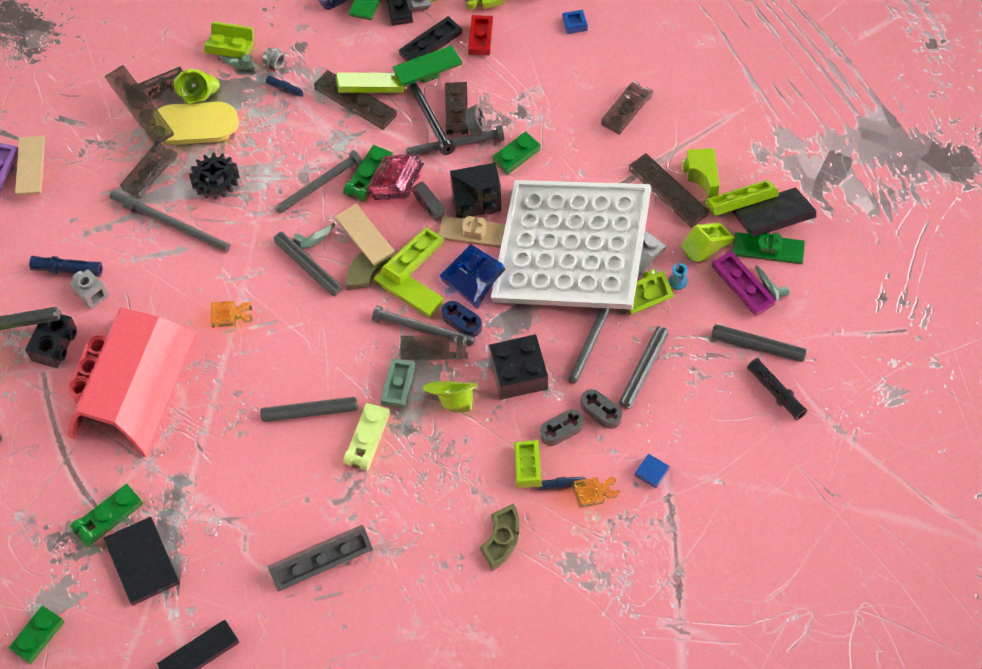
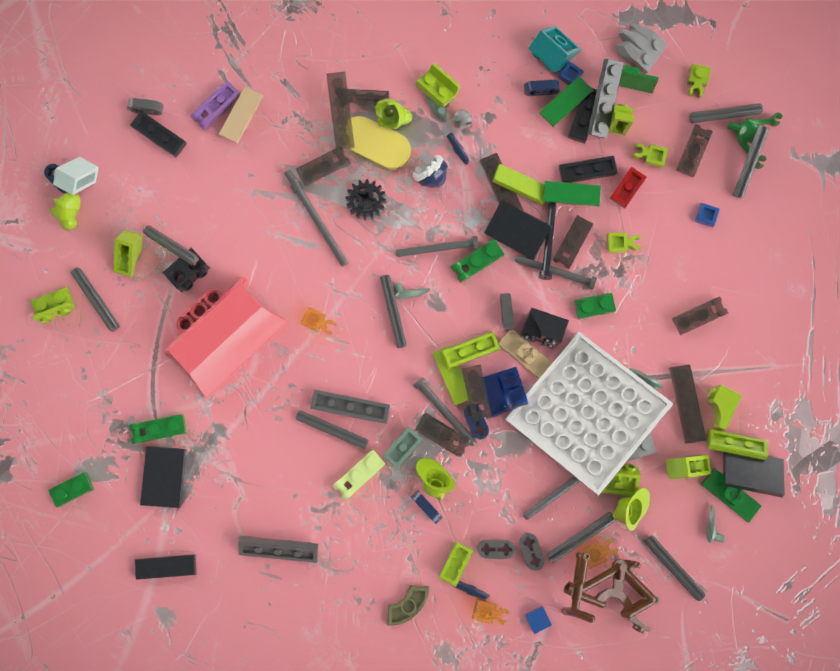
camera: 30 degrees right, 20 degrees up
dark blue pin [29,255,103,277] -> none
light grey brick [69,269,109,310] -> none
tan piece [335,204,395,266] -> none
olive tile [346,241,391,290] -> none
clear pink brick [366,154,424,200] -> none
dark grey beam [465,104,486,136] -> none
black brick [489,334,548,400] -> none
dark azure pin [669,263,688,290] -> none
magenta plate [712,250,776,317] -> none
black pin [747,358,808,420] -> none
none -> dark grey plate [310,390,390,424]
none -> dark blue beam [411,490,443,524]
none -> hair [413,155,448,188]
none -> clear smoke plate [462,364,492,422]
none -> black tile [484,199,552,260]
none -> reddish brown piece [561,552,659,634]
none -> clear yellow plate [581,539,619,569]
none -> lime plate [607,233,641,253]
none -> lime piece [613,488,650,531]

